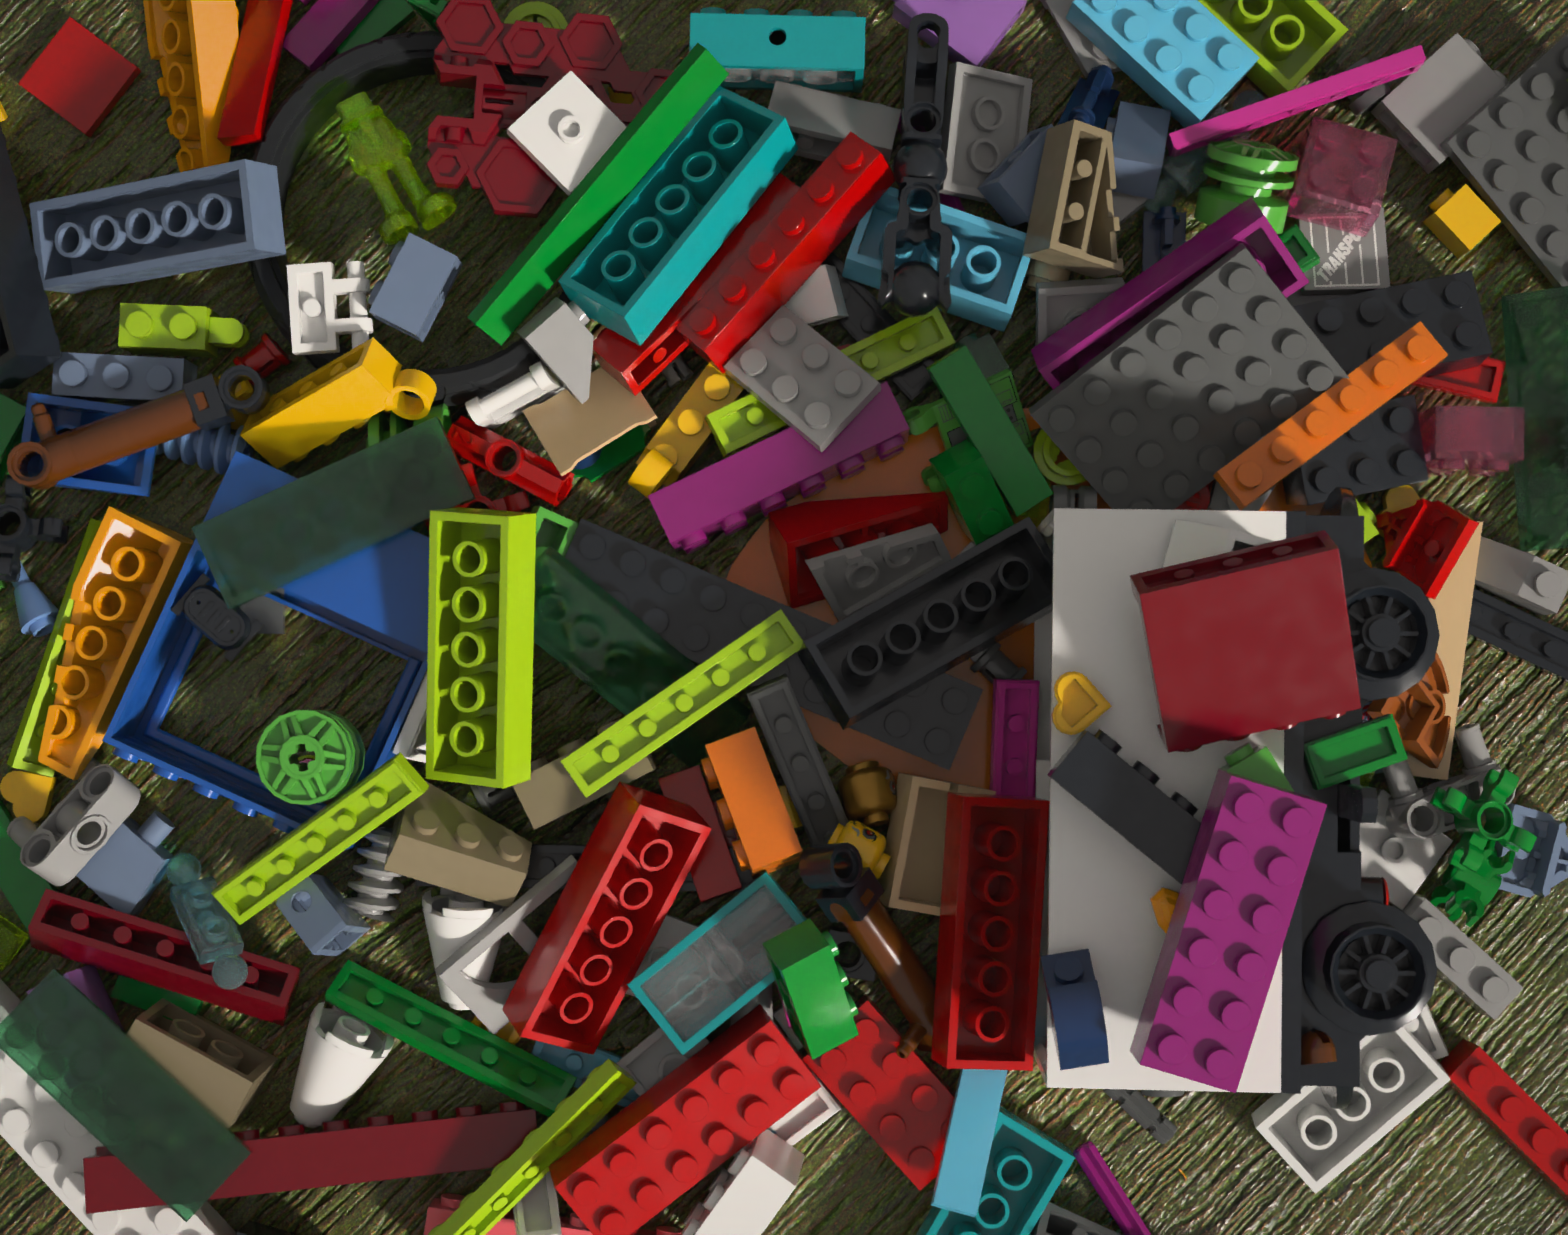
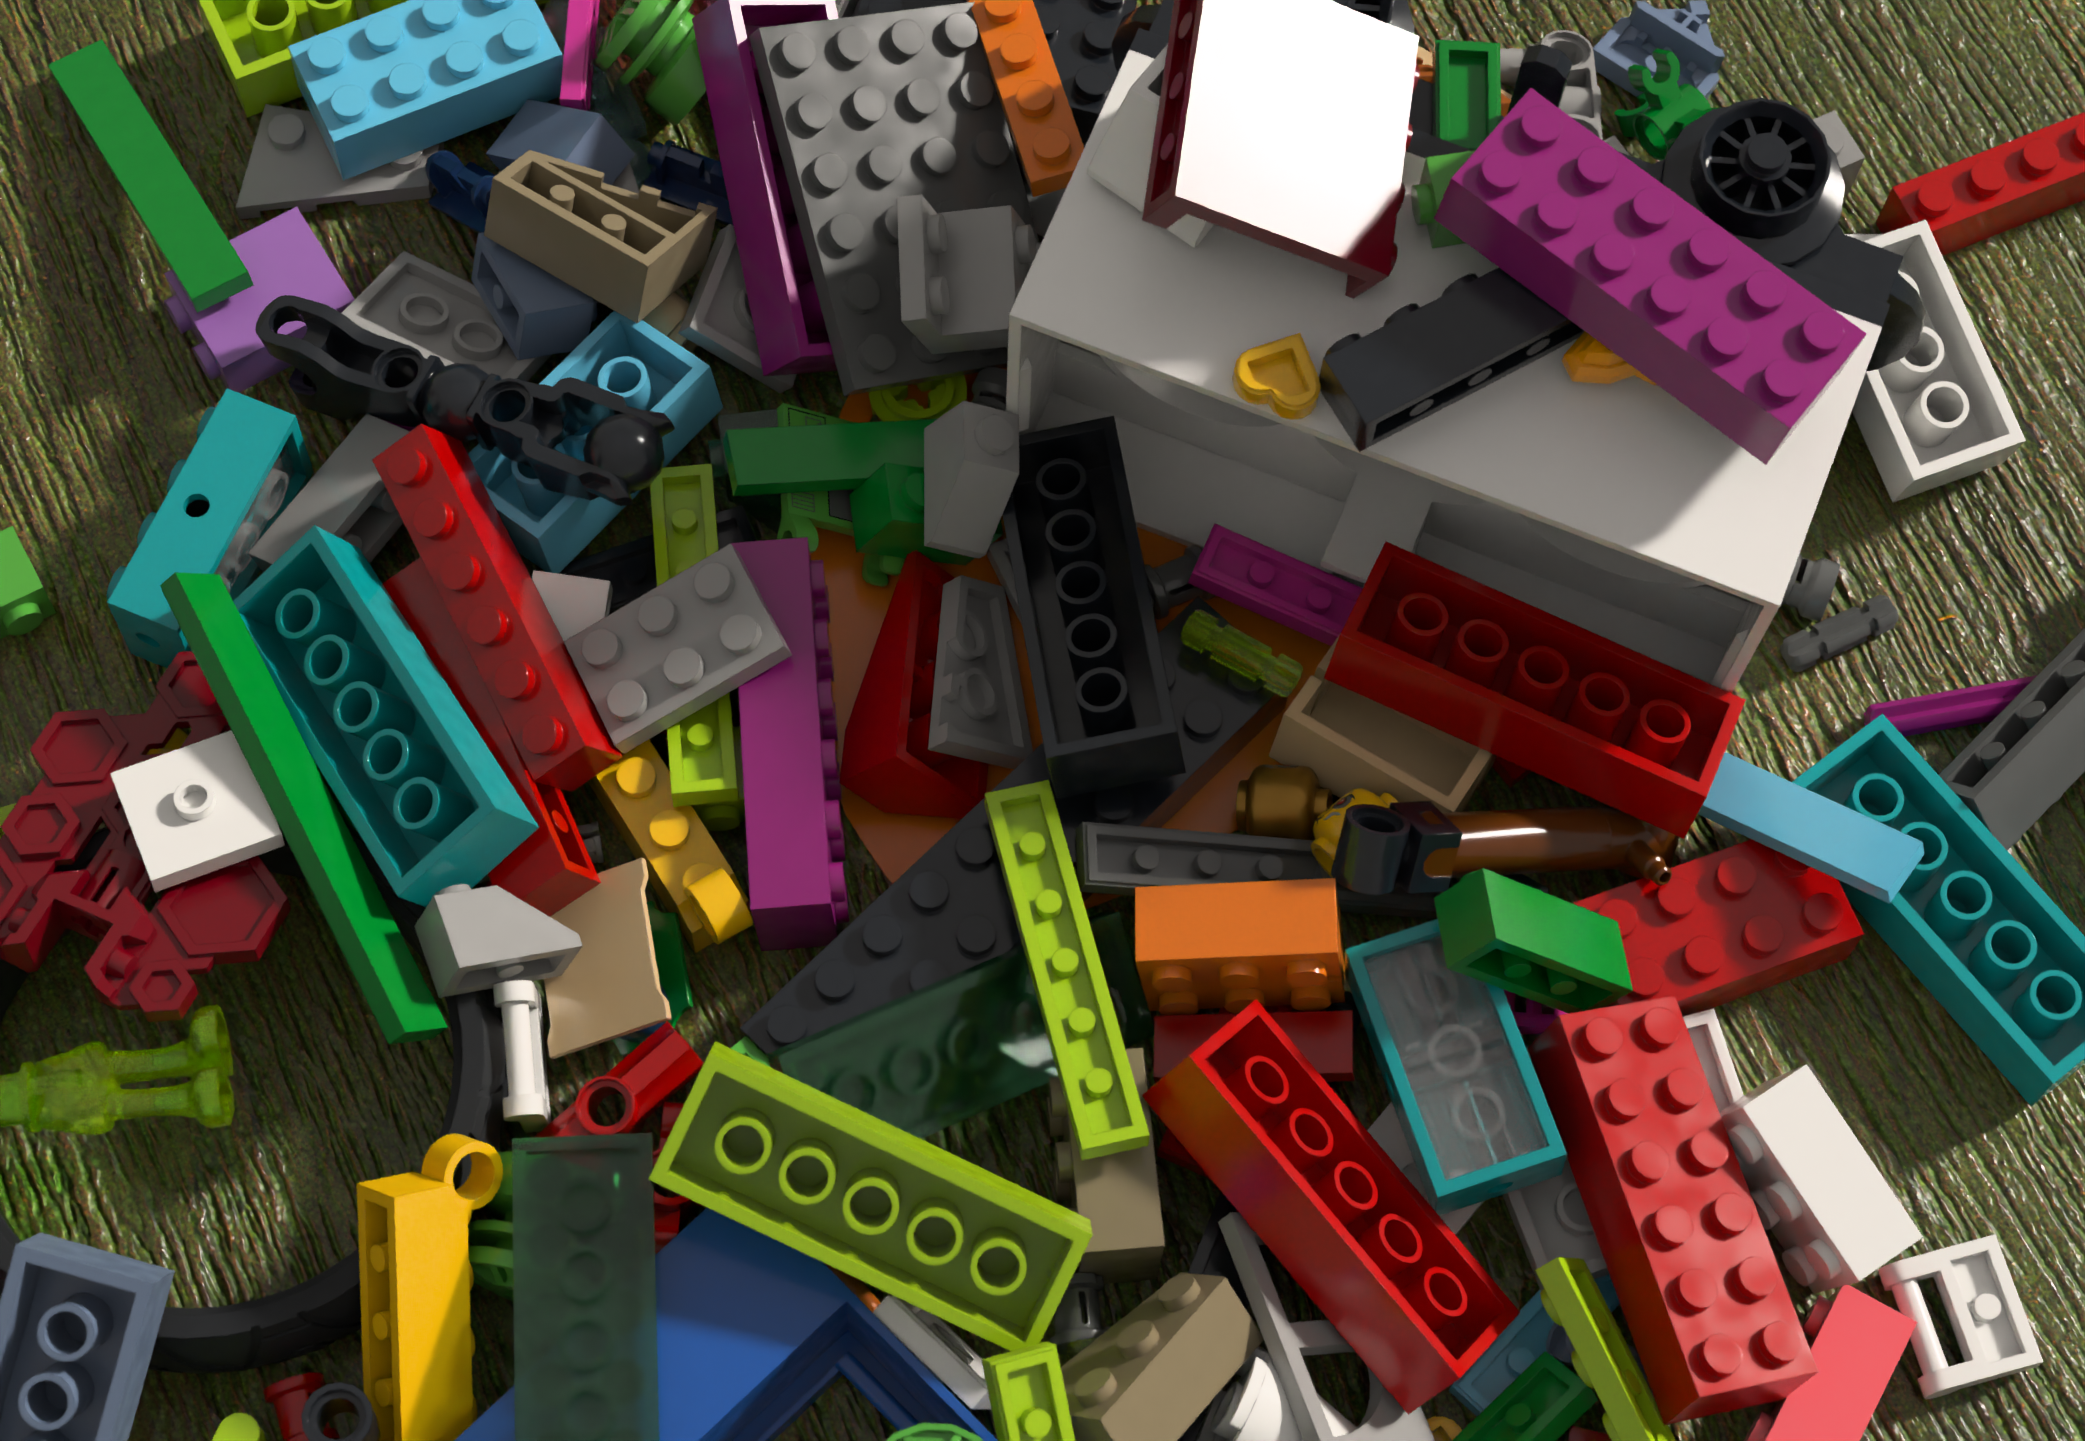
camera: 75 degrees left, 20 degrees down
white plate [287,261,373,356] -> none
sand blue brick [368,232,463,342] -> none
dark blue brick [1040,949,1109,1070] -> none
reddish brown hinge [1301,1030,1337,1065] -> none
green pin [1430,769,1537,872] -> none
none -> light grey bracket [897,194,1041,354]
none -> light grey slope [924,401,1019,559]
none -> clear neon green axle [1181,610,1303,697]

